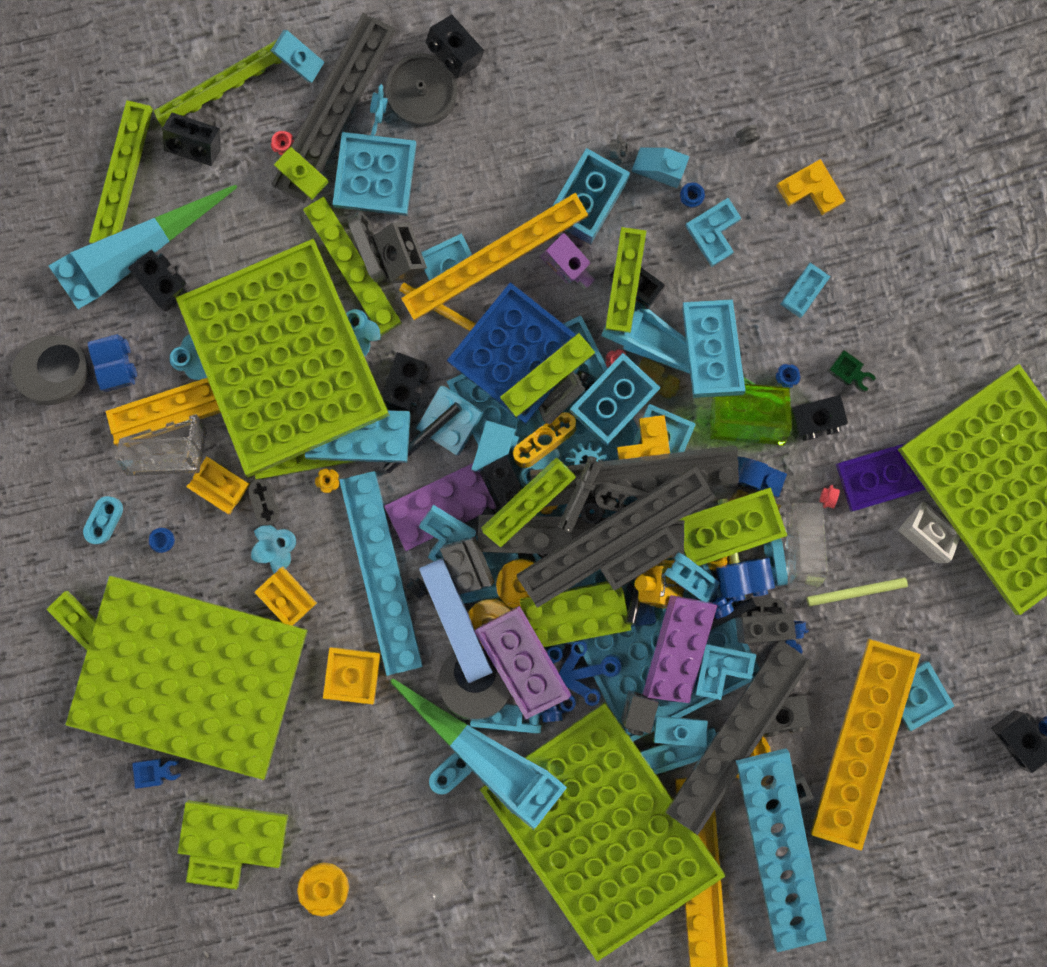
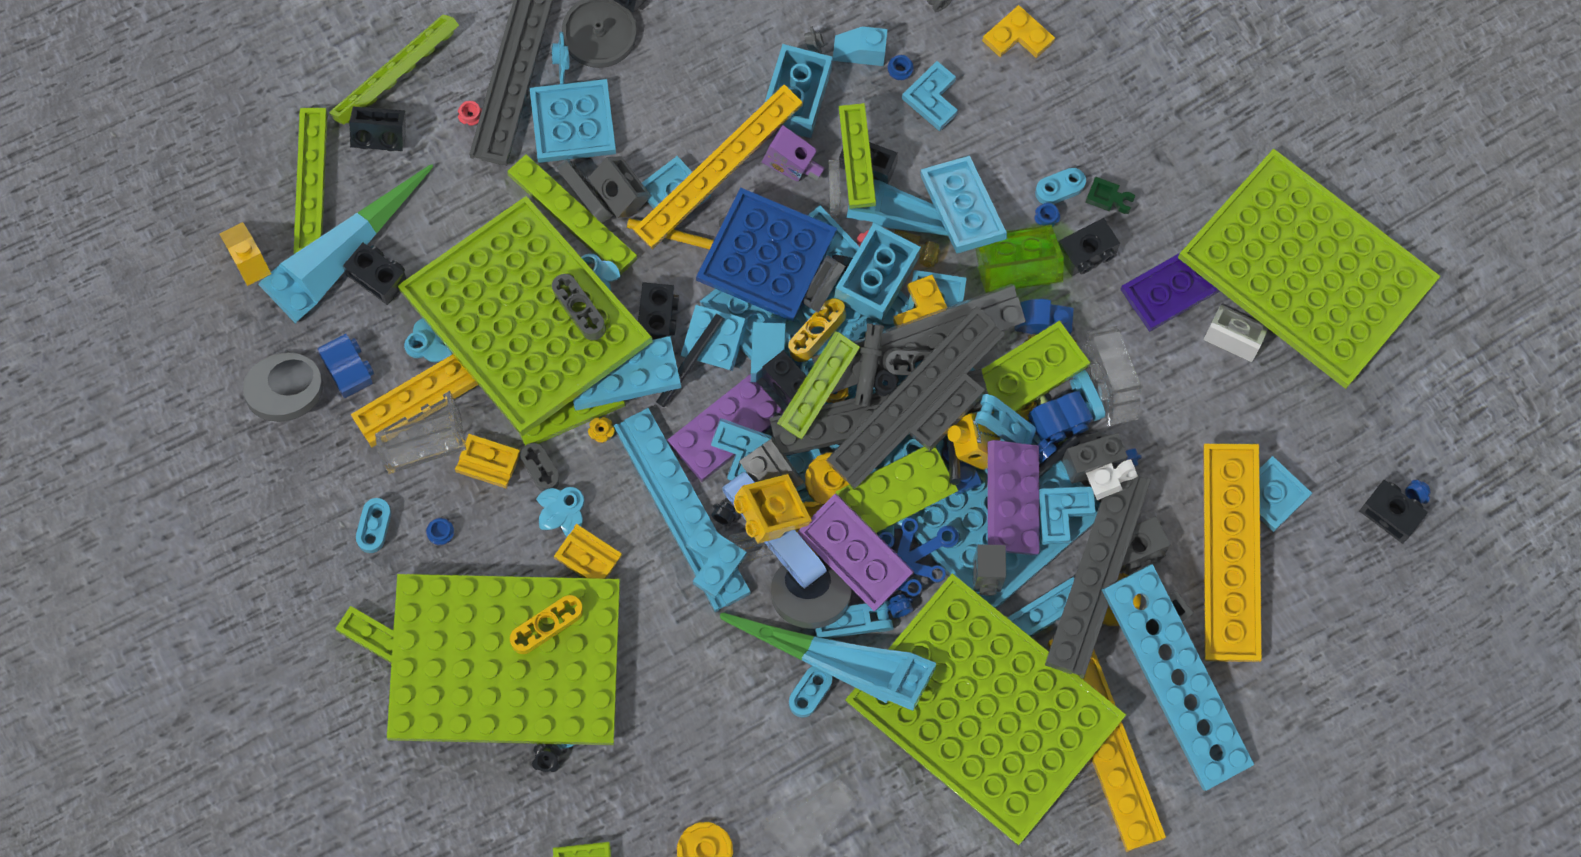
camera: 15 degrees left, 15 degrees down
blue plate [132,758,181,789] -> none
lime plate [177,800,288,868] -> none
medium azure plate [271,30,324,83] -> none
lime plate [274,147,328,200] -> none
yellow plate [323,647,381,705] -> none
lime plate [500,333,595,418] -> none
medium azure plate [653,716,708,747] -> none
medium azure plate [780,263,831,318] -> none
yellowish green bar [806,577,908,607] -> none
coral plate [819,485,840,509] -> none
none -> yellow slope [219,222,271,286]
none -> yellow beam [510,595,583,654]
none -> black plate [532,743,561,772]
none -> dark grey beam [552,274,606,340]
none -> medium azure plate [686,522,747,599]
none -> yellow plate [734,474,812,544]
none -> clear tile [828,160,841,219]
none -> medium azure plate [1035,168,1086,204]
none -> white plate [1086,459,1138,500]

